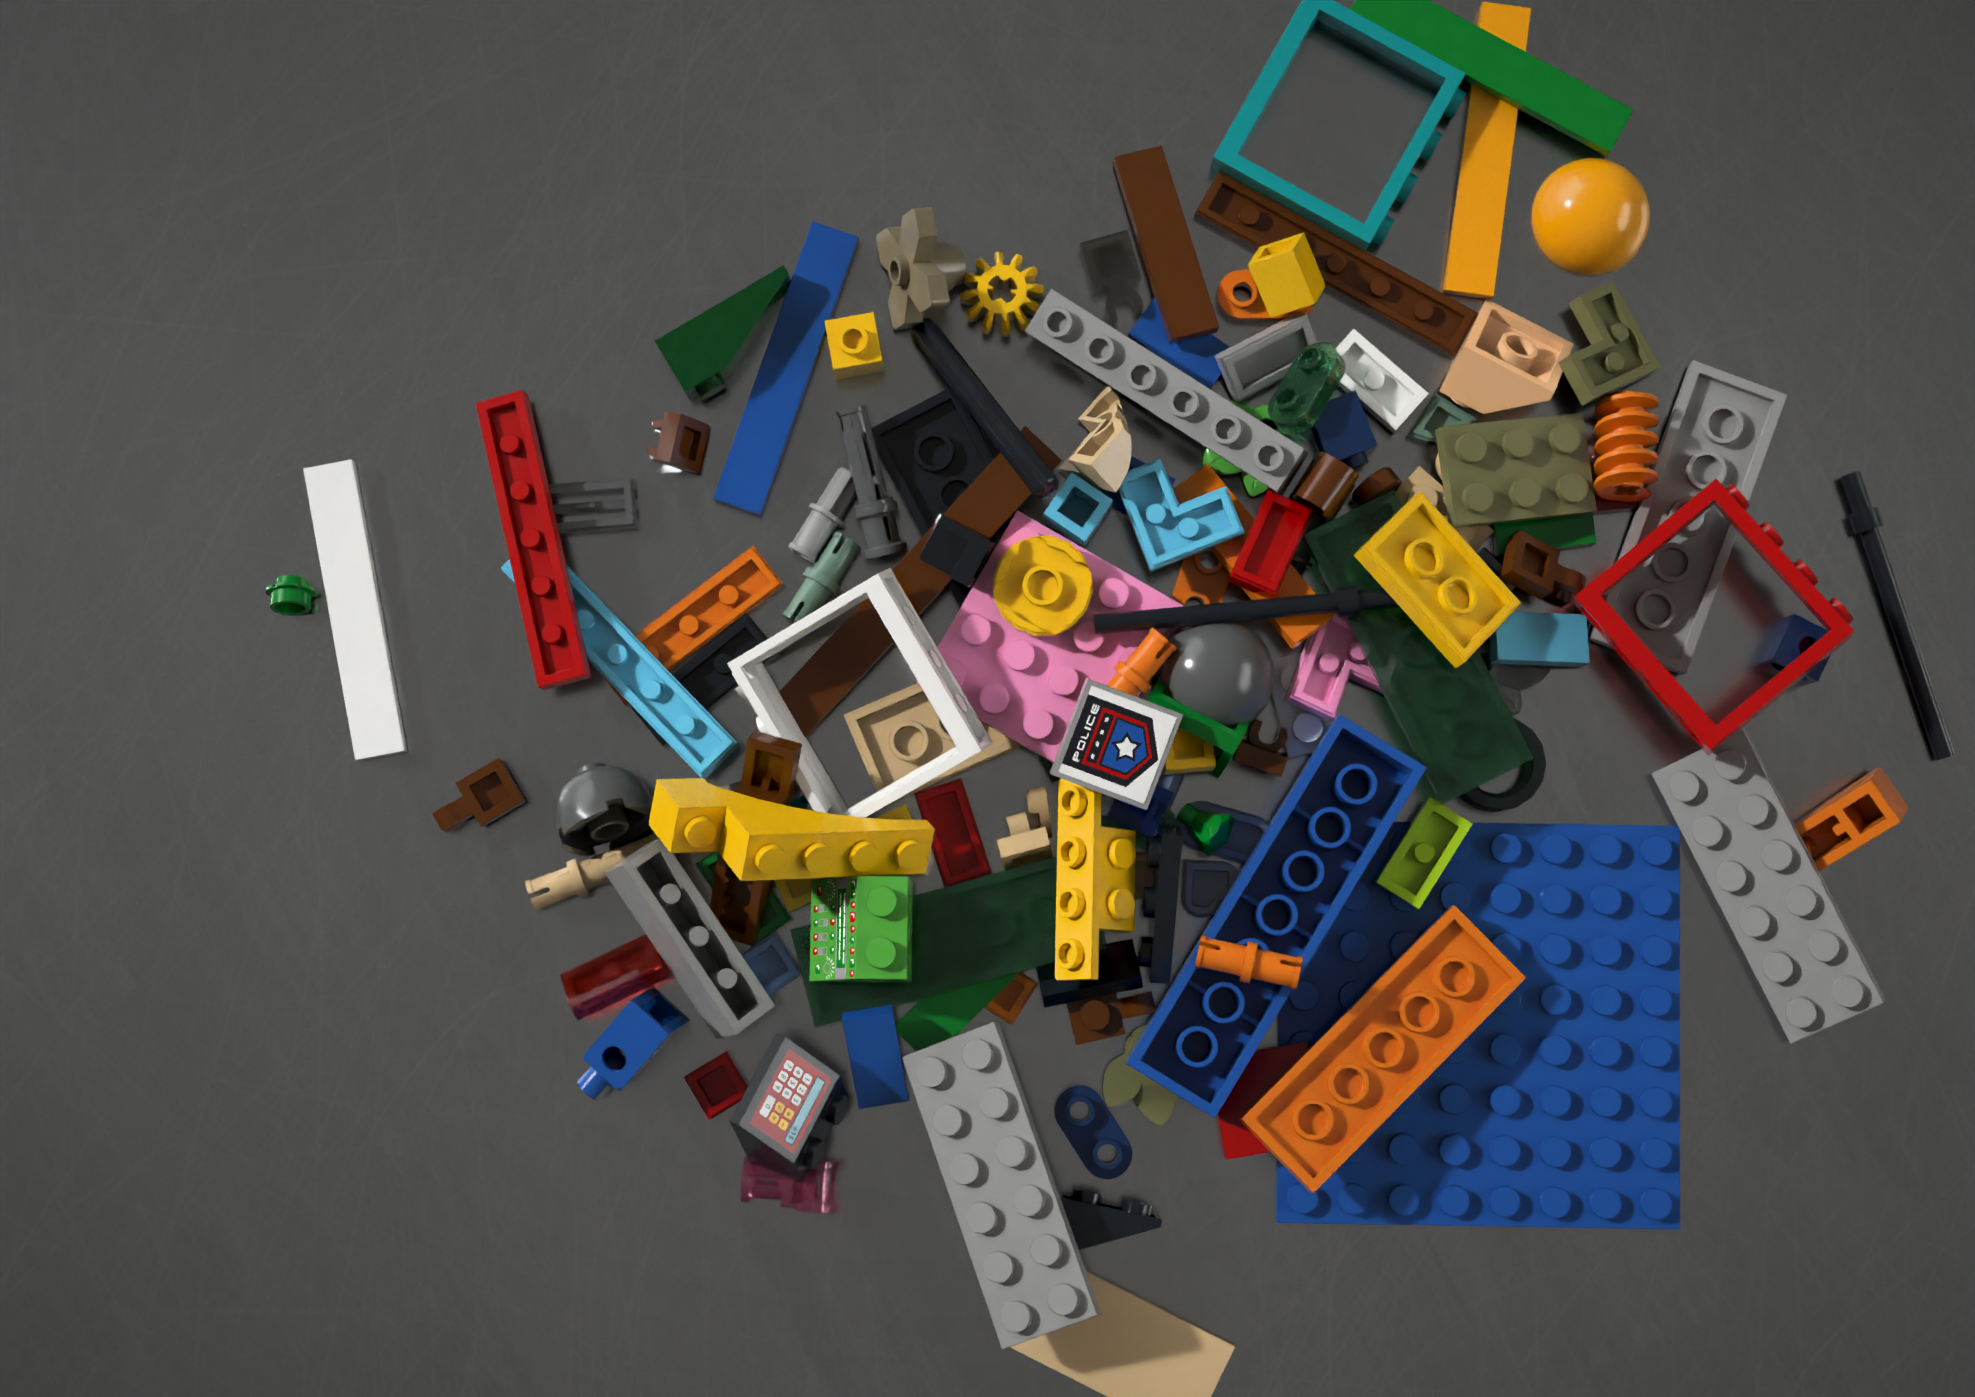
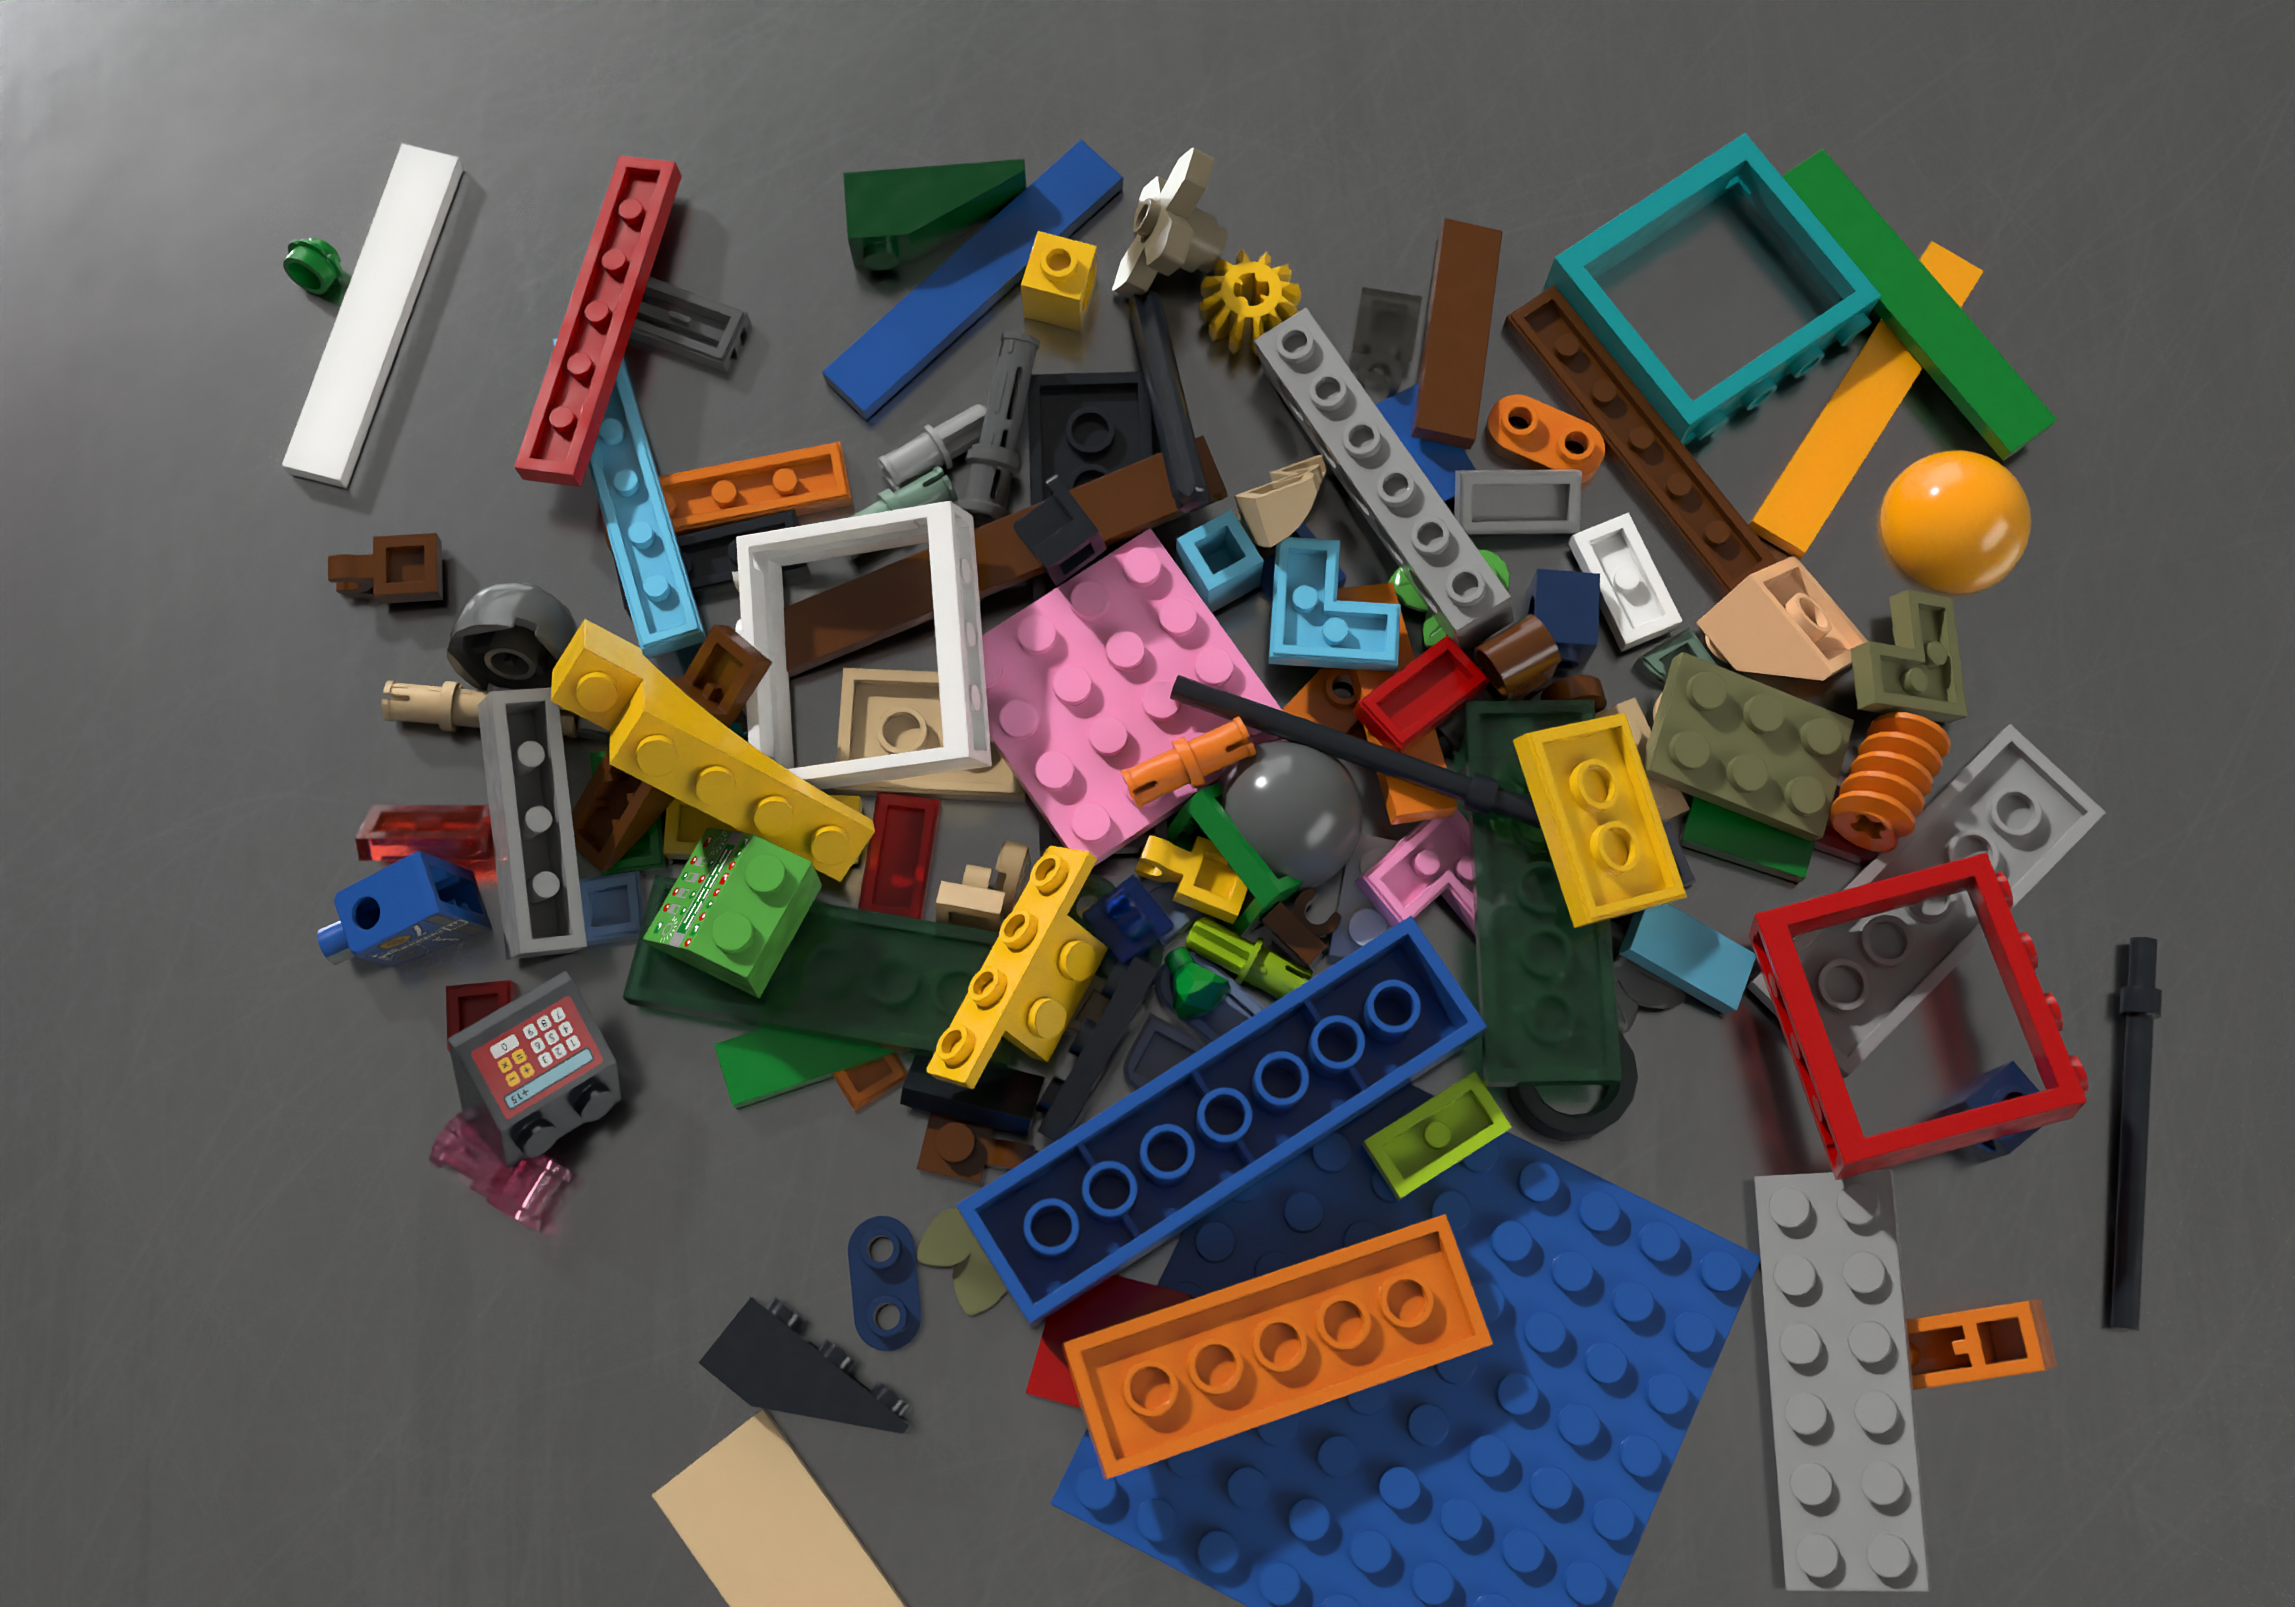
camera: 20 degrees right, 10 degrees down
reddish brown tile [646,411,710,473] -> none
blue tile [842,1005,909,1109] -> none
light grey plate [902,1022,1101,1349] -> none
yellow tile [993,535,1093,637] -> none
tile [1050,678,1183,810] -> none
orange pin [1194,935,1303,990] -> none
yellow panel [1248,232,1325,317] -> none
clear green plate [1268,342,1346,435] -> none
reddish brown plate [1500,529,1586,606] -> none
none -> lime axle [1185,917,1314,999]

